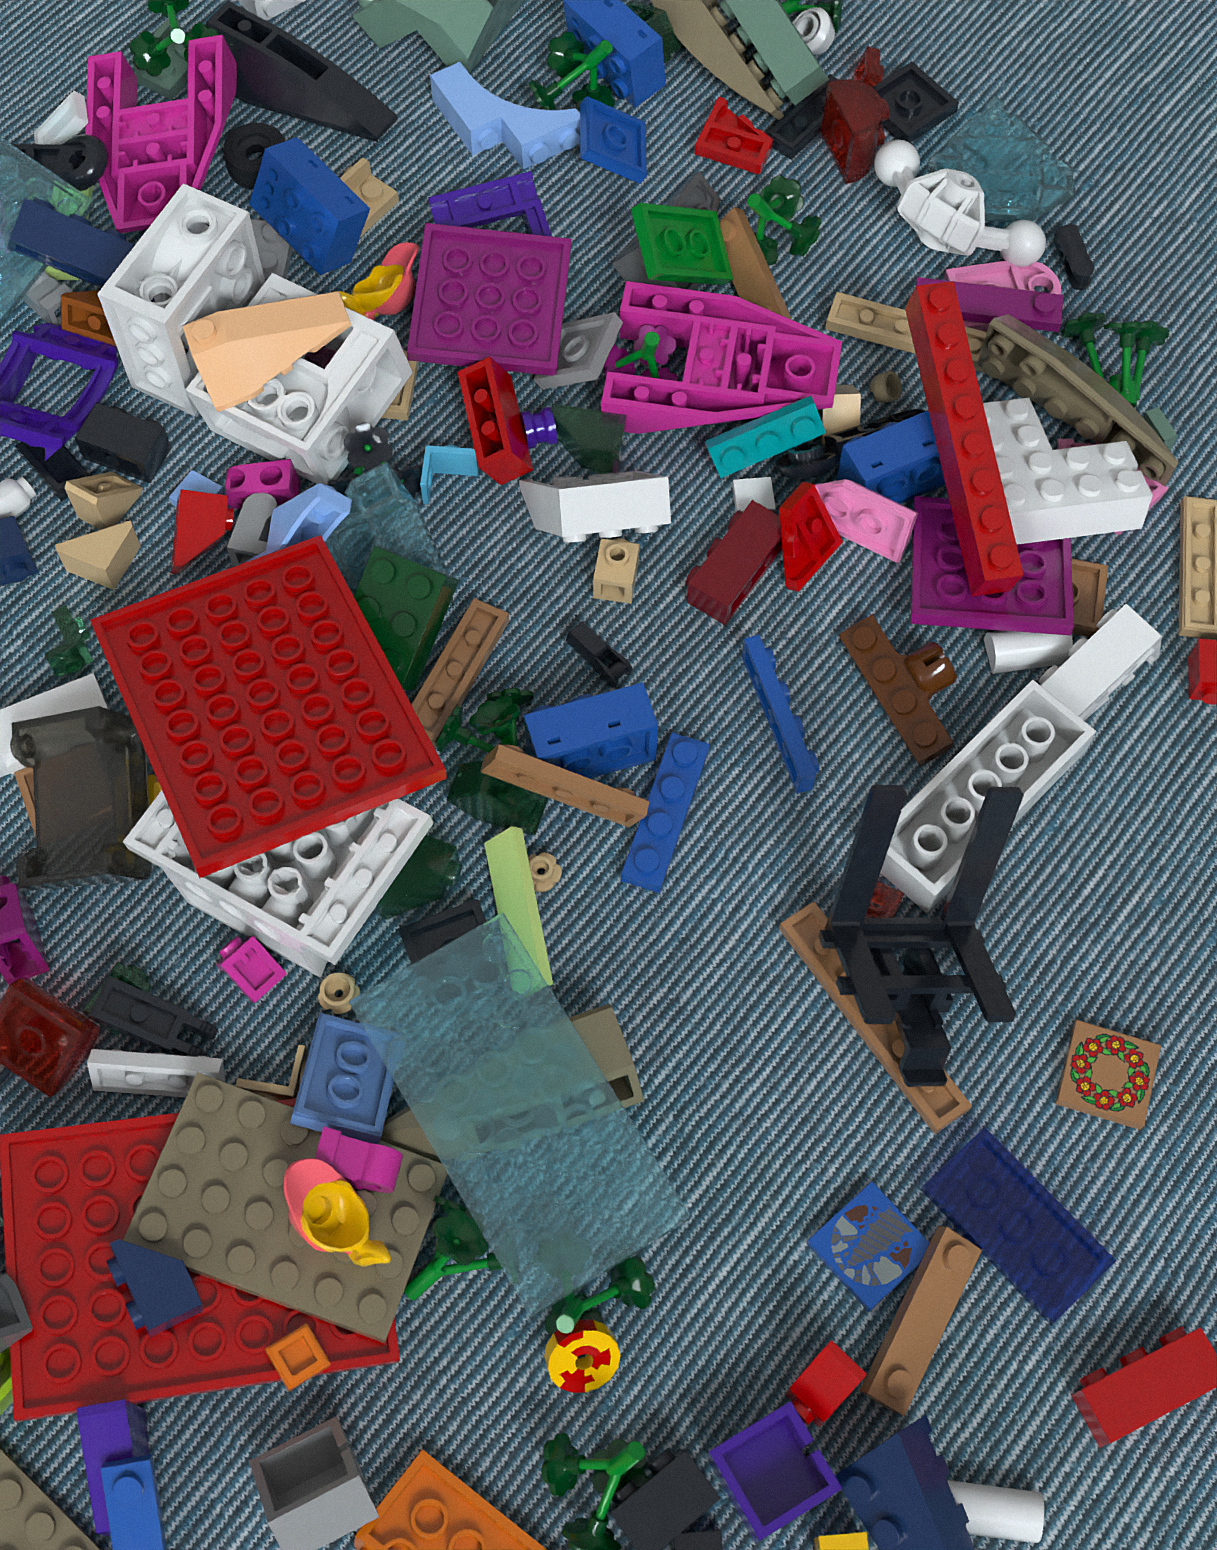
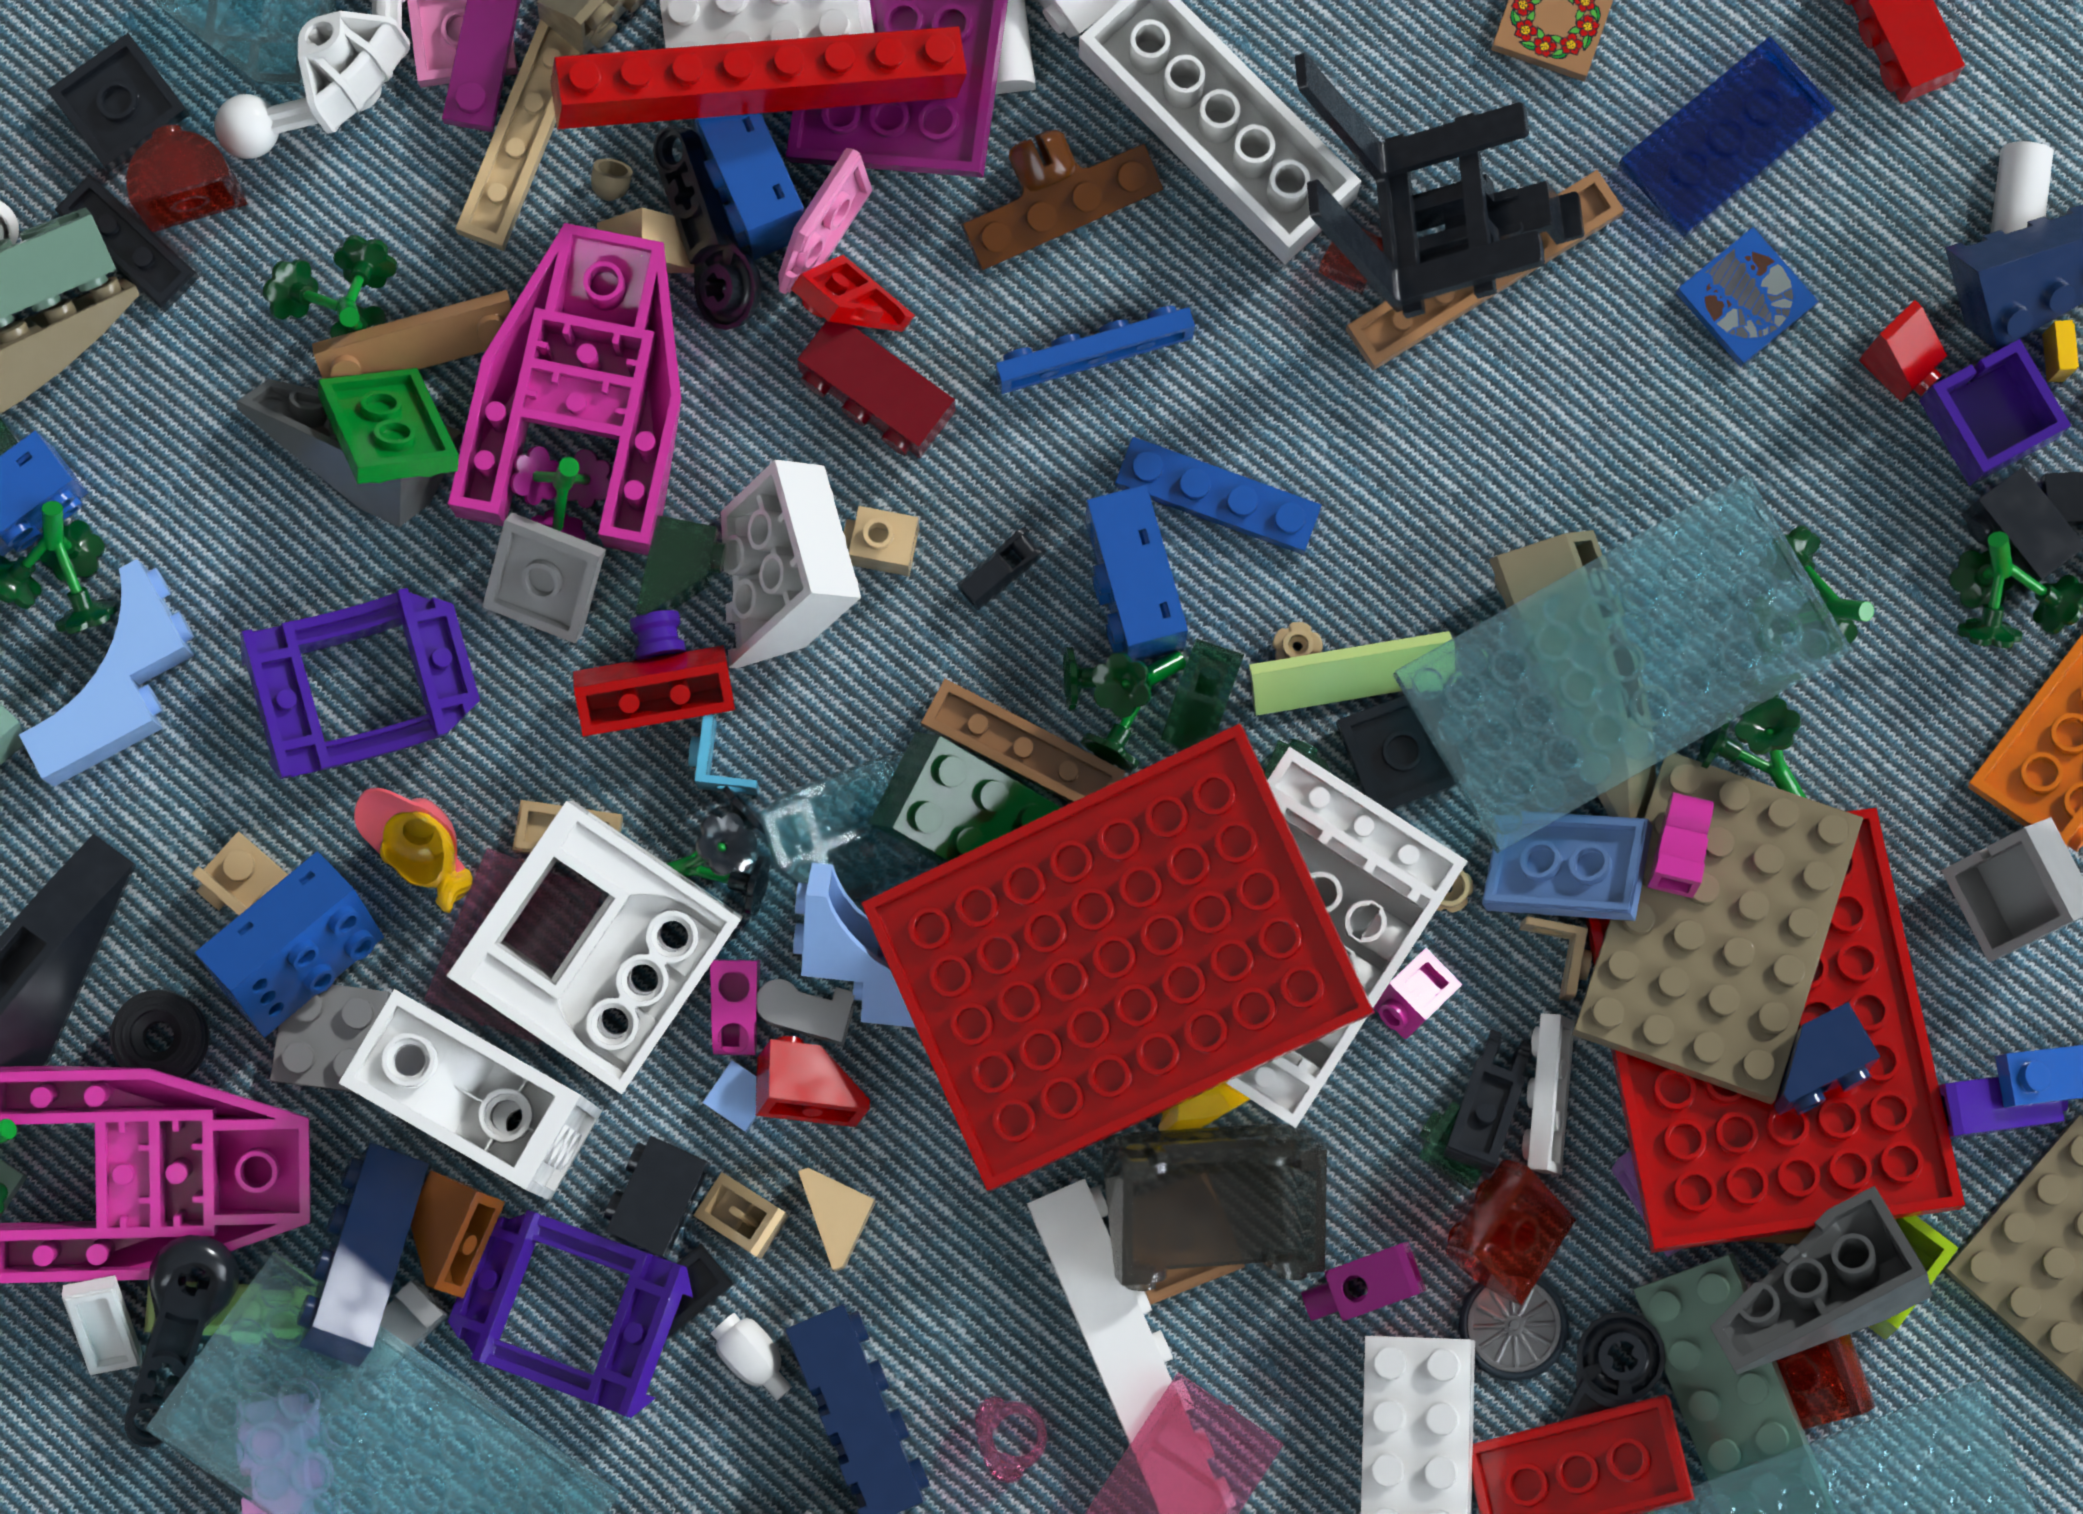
camera: 90 degrees left, 15 degrees up
clear green bracket [45,606,93,677] -> none
light nougat wedge [182,291,352,412] -> none
orange tile [265,1323,330,1392] -> none
yellow hair [283,1158,391,1267] -> none
magenta plate [407,223,572,376] -> none
medium nougat plate [480,744,650,828] -> none
yellow piece [544,1319,621,1393] -> none
blue tile [580,96,647,184] -> none
red wing [695,97,773,175] -> none
teal plate [705,396,826,478] -> none
white tile [732,477,776,513] -> none
clear red plate [854,46,884,98] -> none
medium nougat plate [860,1226,982,1416] -> none

